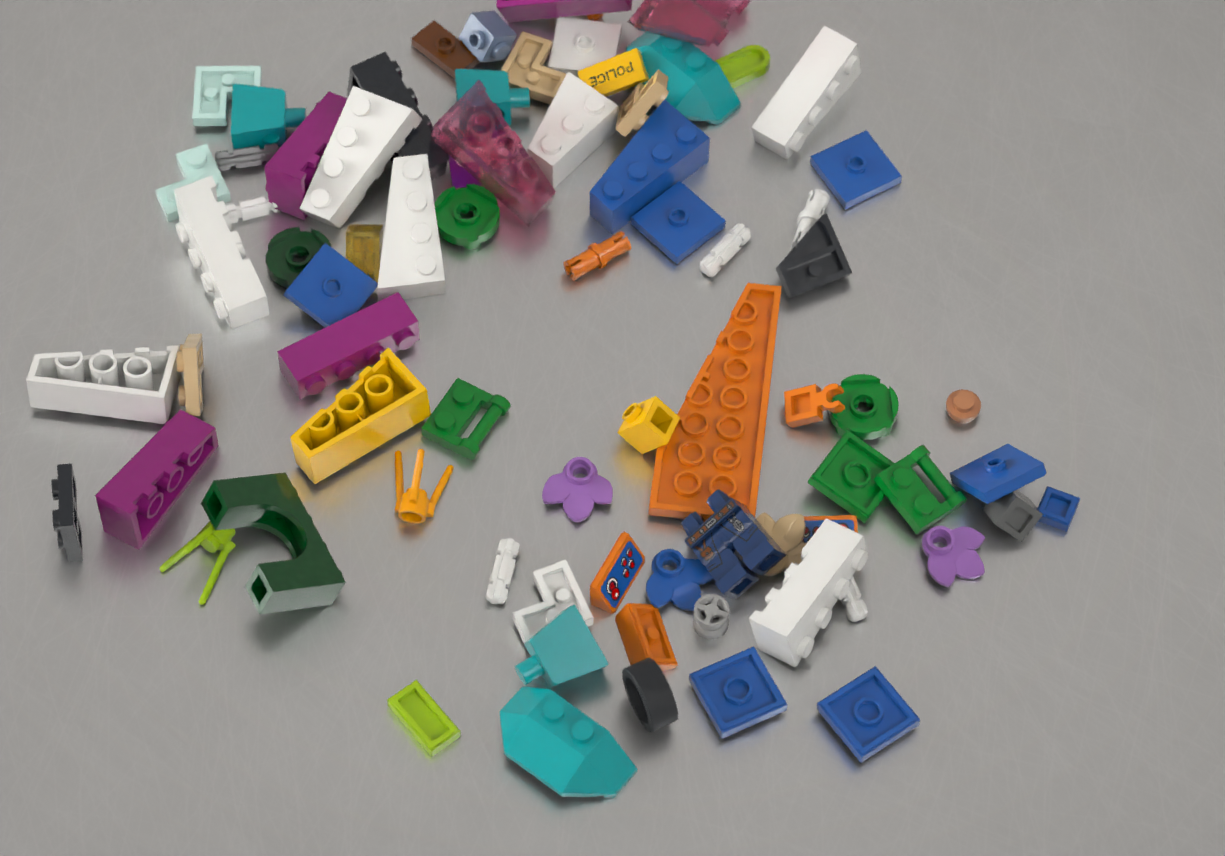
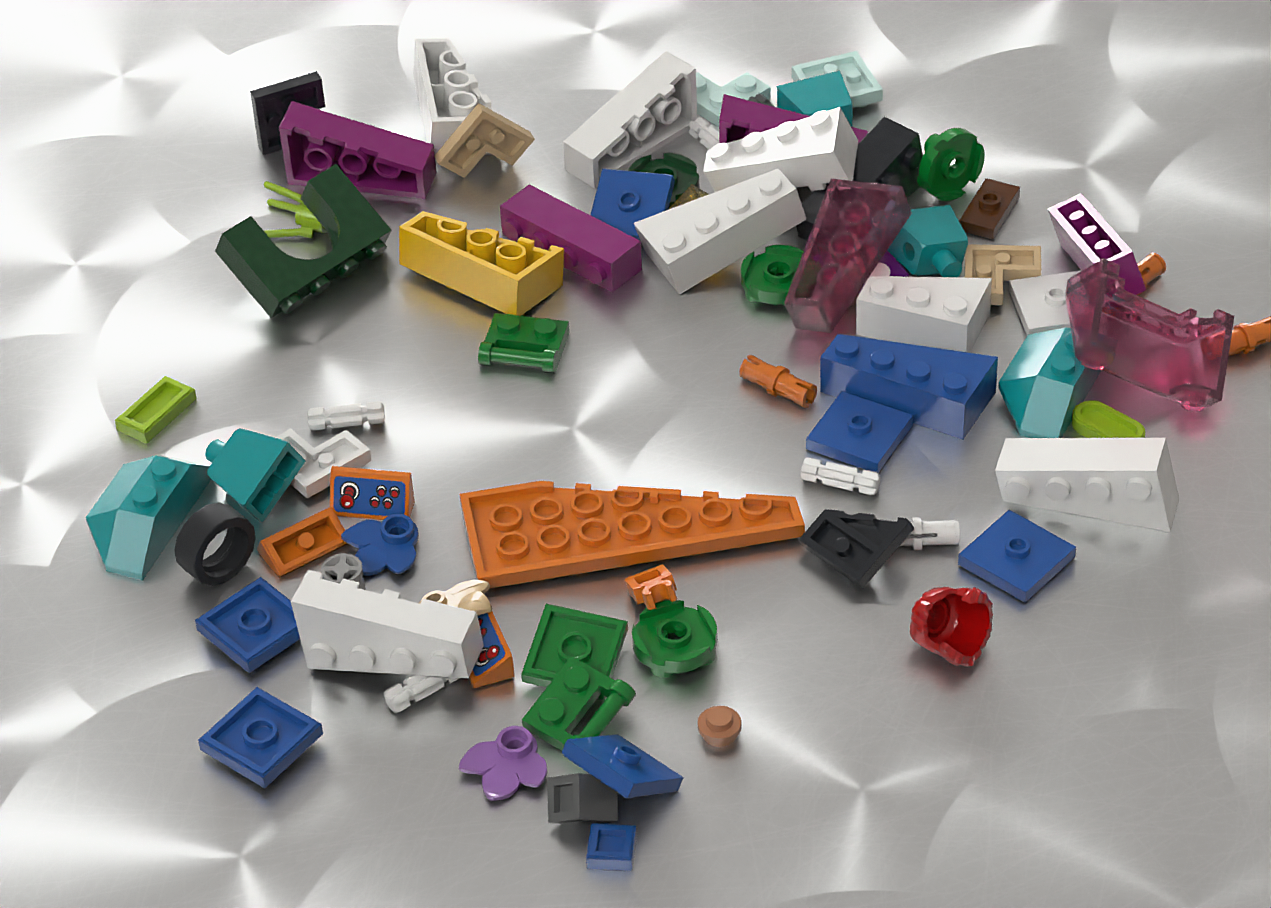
camera: 75 degrees right, 15 degrees down
light orange plant [395,449,454,524] -> none
sand blue brick [459,10,517,63] -> none
medium lavender plate [542,457,613,522] -> none
yellow tile [577,48,649,97] -> none
tan plate [615,69,669,137] -> none
yellow brick [617,396,680,454] -> none
dark blue hips [681,489,786,600] -> none
none -> red hair [910,587,993,667]
none -> green plate [917,128,985,201]

